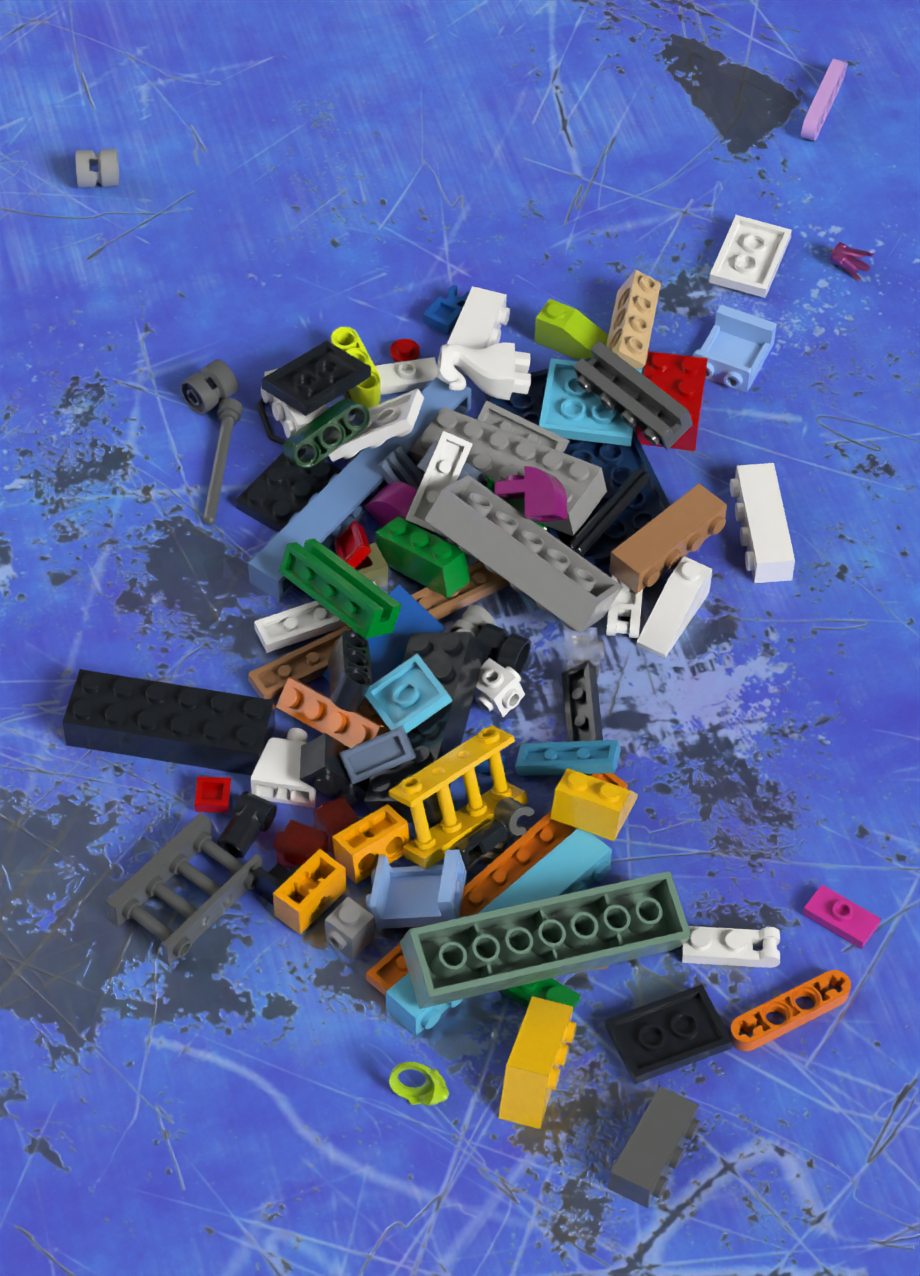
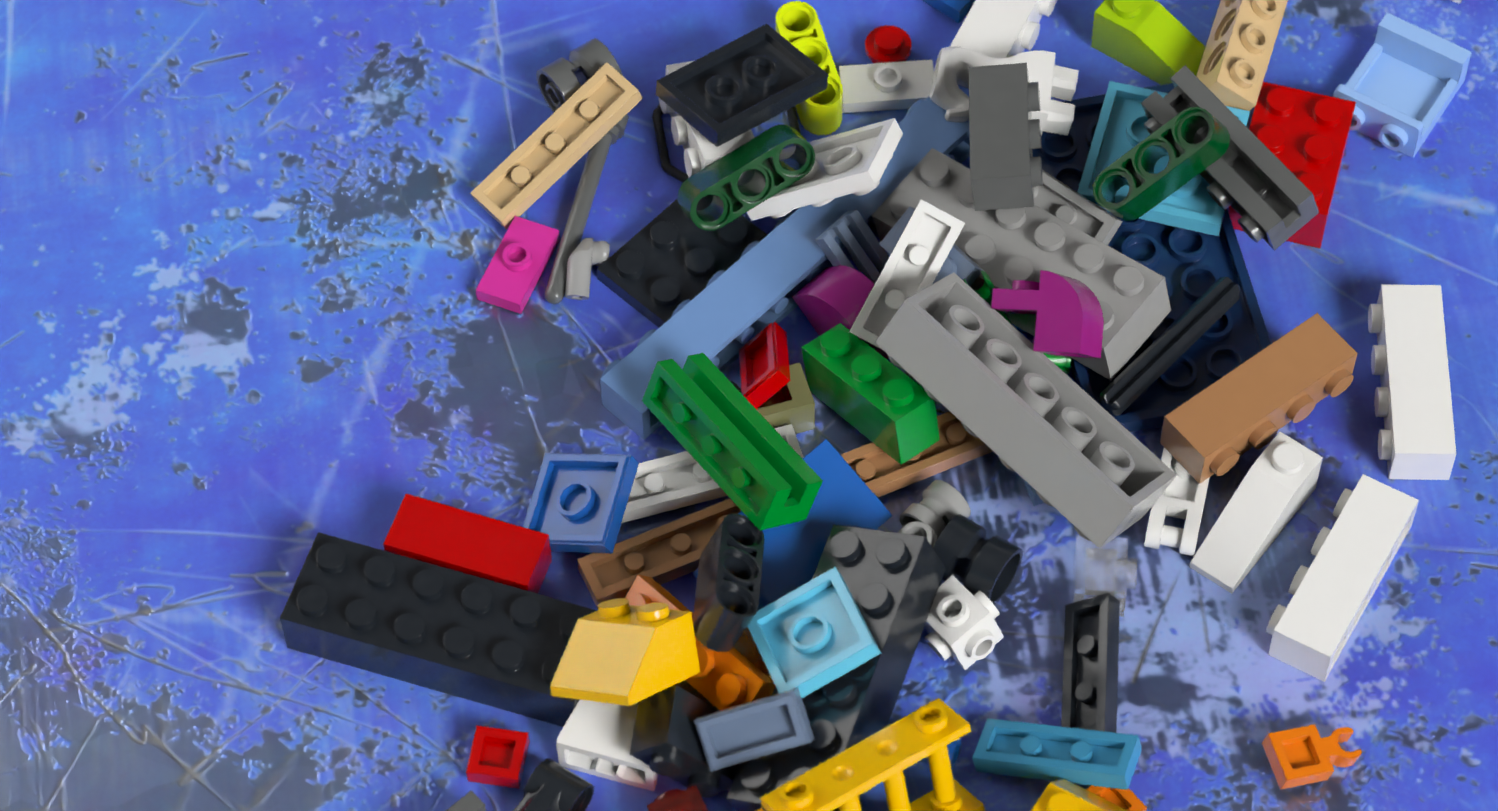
camera: 10 degrees right, 5 degrees up
none -> red brick [383,493,552,594]
none -> tan plate [470,62,643,229]
none -> dark pink plate [475,216,560,314]
none -> blue plate [523,453,639,554]
none -> yellow slope [550,598,700,706]
none -> light grey arm [565,238,610,300]
none -> dark grey brick [968,63,1043,211]
none -> dark green beam [1093,107,1230,221]
none -> orange plate [1262,724,1362,790]
none -> white brick [1266,474,1419,682]

